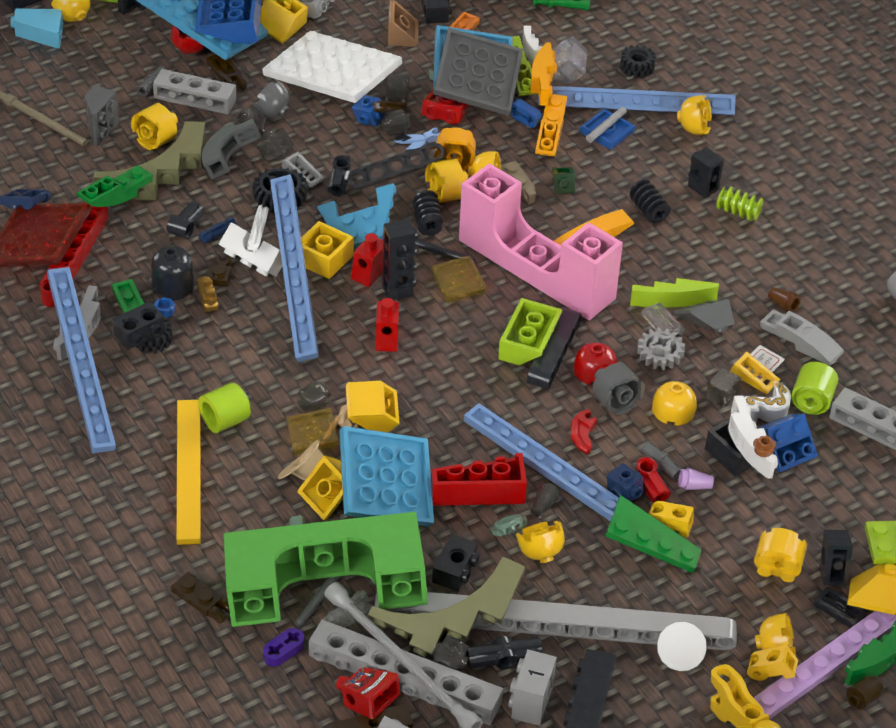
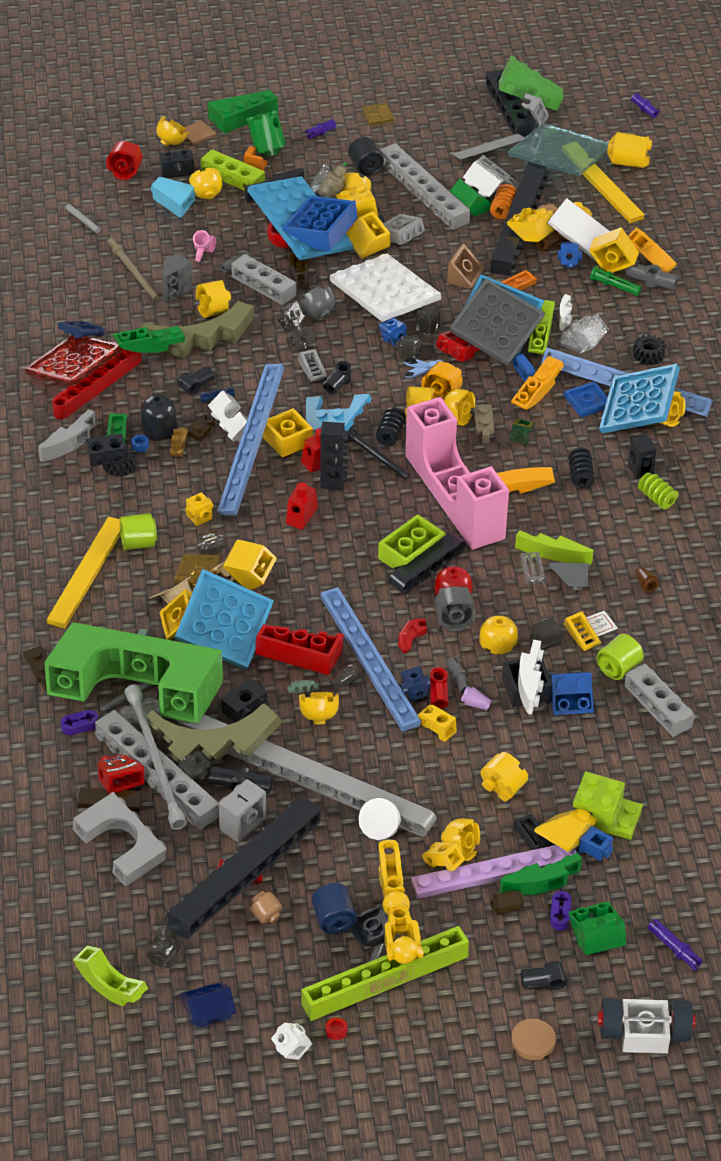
camera: 25 degrees right, 0 degrees up
medium blue plate [47,267,116,453] -> none
dark grey arch [202,118,262,180] -> none
white axle [247,205,269,252] -> none
black gear [252,167,308,213] -> none
black beam [348,143,445,190] -> none
dark brown axle [372,100,408,114] -> none
clear yellow tile [430,255,487,303] -> none
light orange slope [530,42,557,105] -> none
light grey bar [586,106,627,143] -> none
green wing [605,495,701,573] -> none
light grey gear [637,327,685,370] -> none
white animal [744,382,791,423] -> none
dark orange plate [753,436,776,457] -> none
light grey slope [760,309,844,366] -> none
black brick [819,530,853,586] -> none
none -> yellow brick [185,492,213,526]
none -> bright pink piece [193,230,216,262]
none -> dark azure plate [599,364,680,433]

